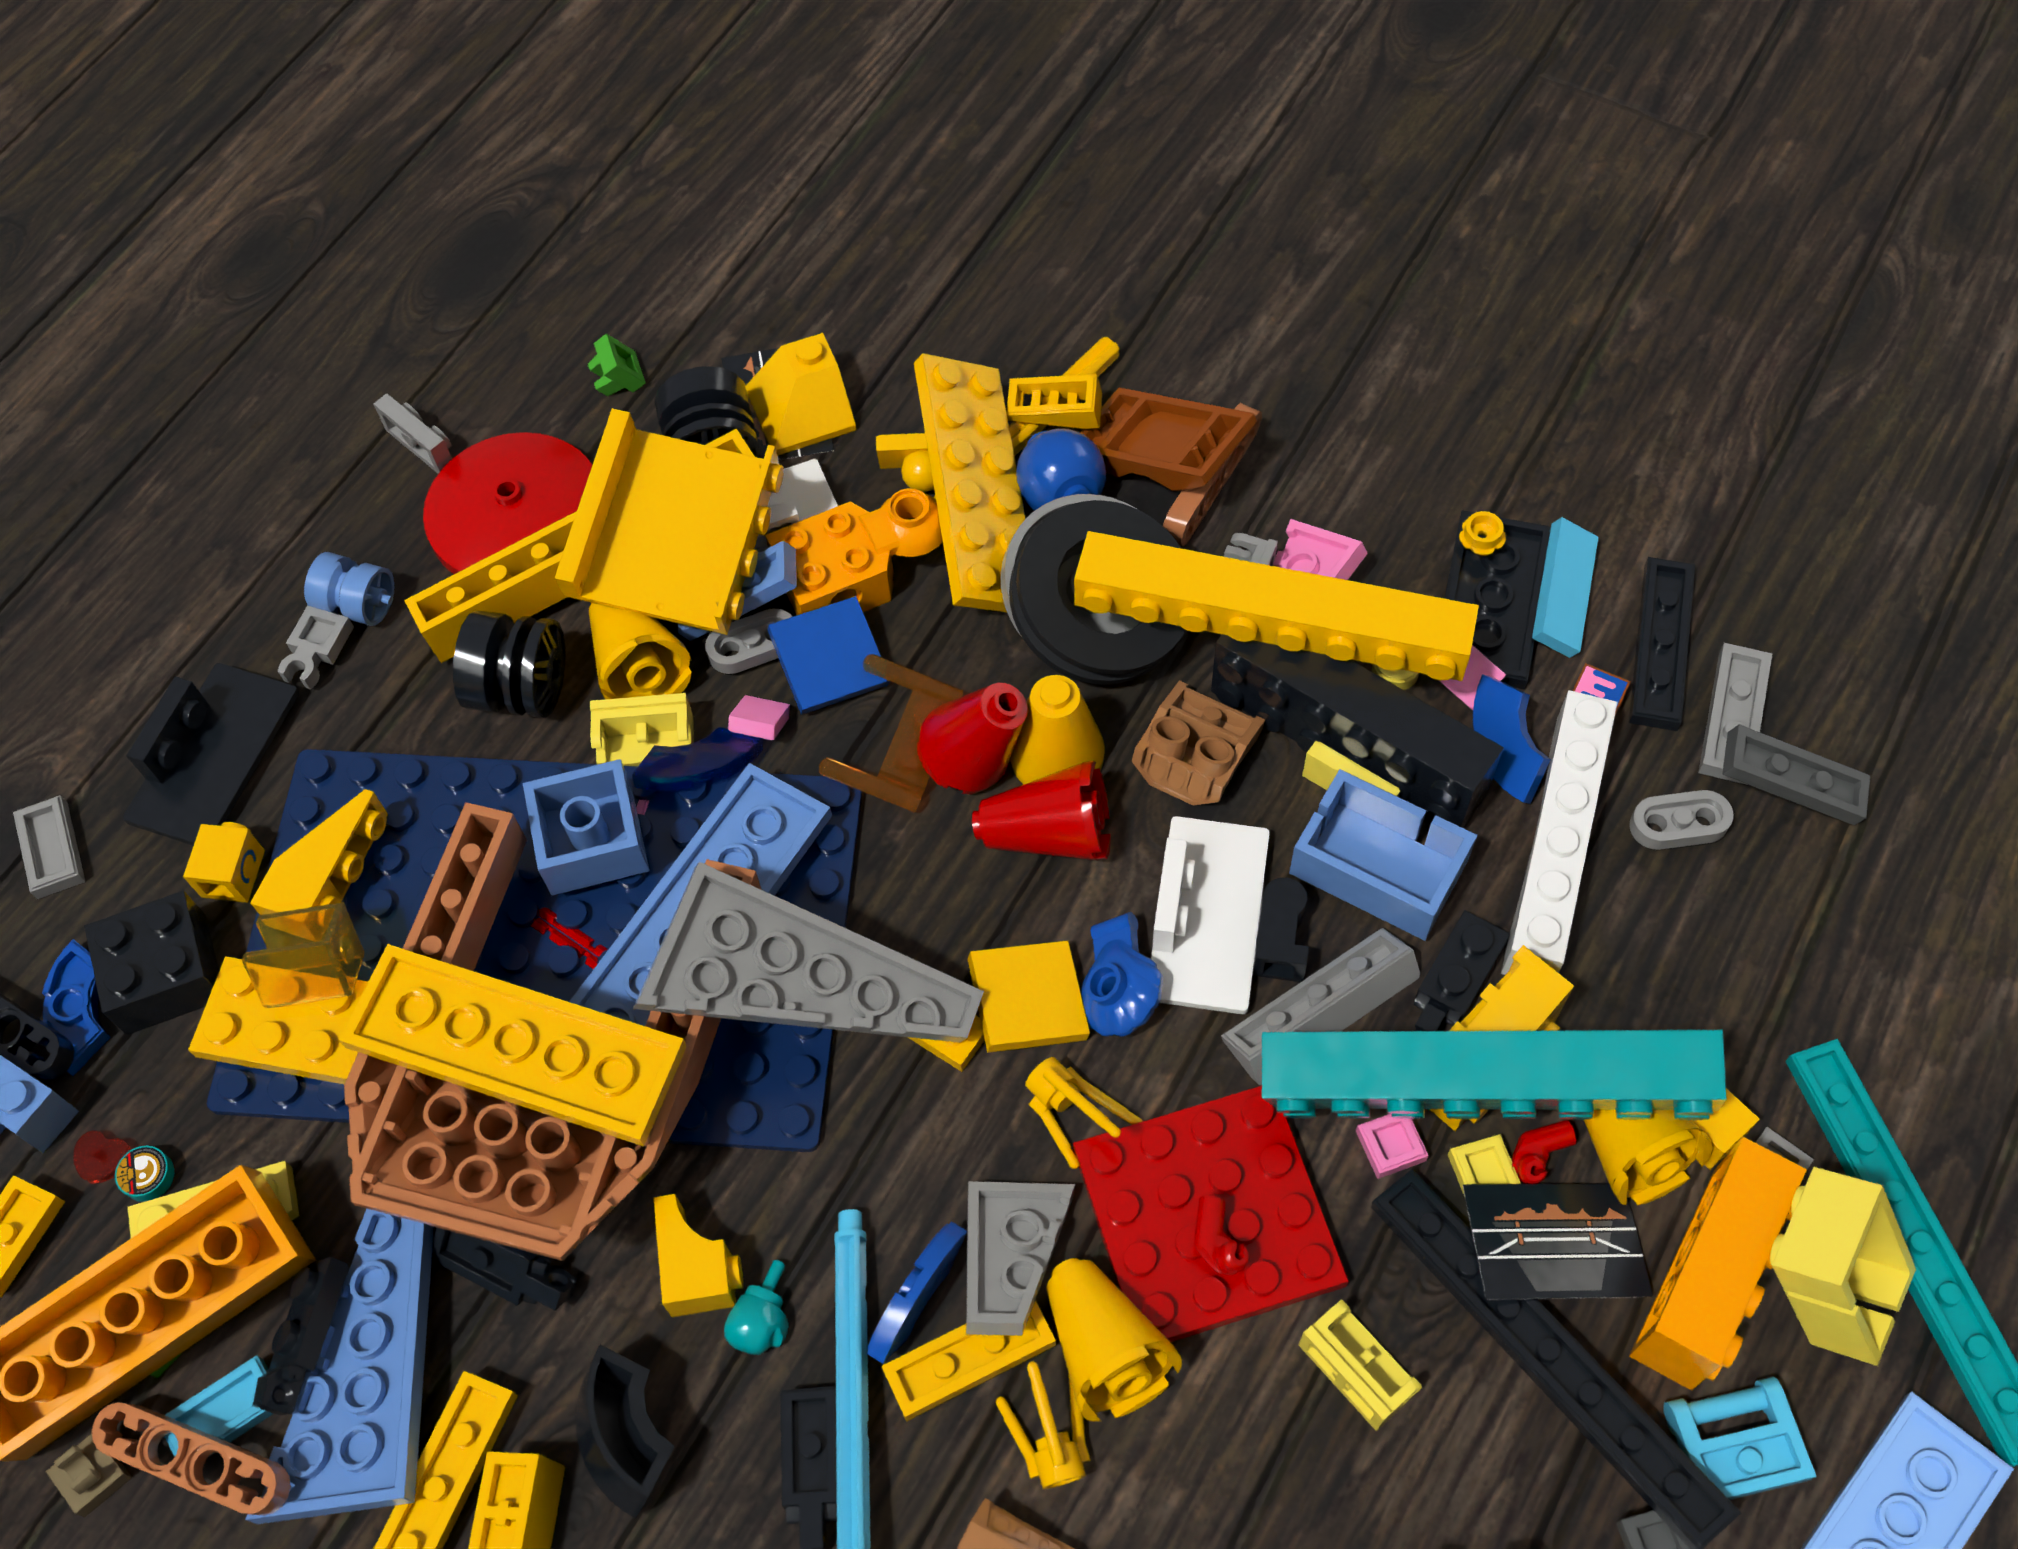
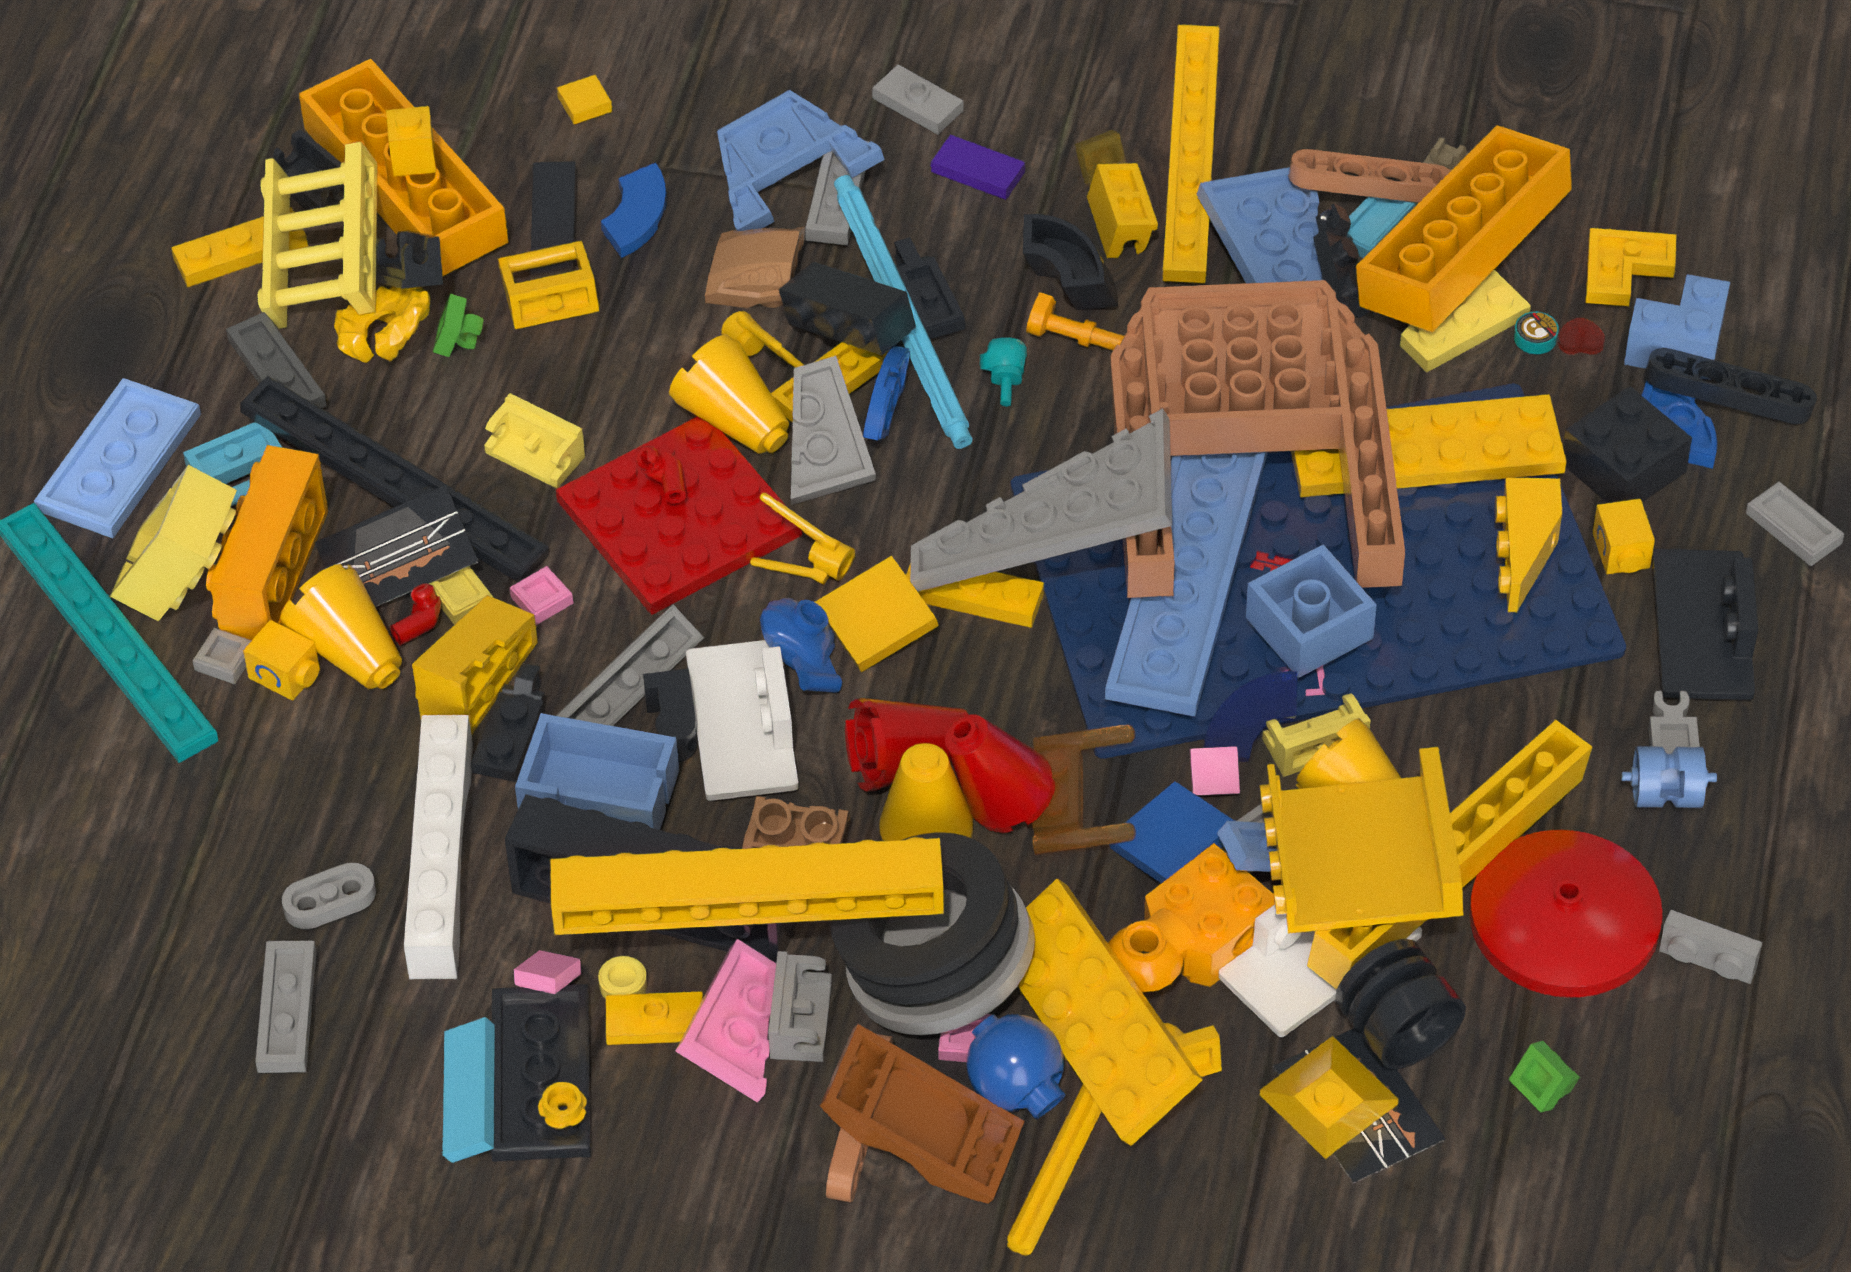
camera: 160 degrees right, 10 degrees down
clear yellow piece [242,902,365,1008] -> none
yellow plate [339,944,687,1147] -> none
black wheel [453,610,566,718] -> none
yellow arch [653,1194,743,1317] -> none
yellow slope [1006,374,1102,429] -> none
teal brick [1262,1030,1726,1120] -> none
blue tile [1473,674,1551,804] -> none
tile [1573,663,1631,718] -> none
black tile [1629,557,1695,731] -> none
dark grey plate [1722,724,1870,825] -> none
none -> black brick [778,262,916,355]
none -> light orange piece [1026,292,1125,350]

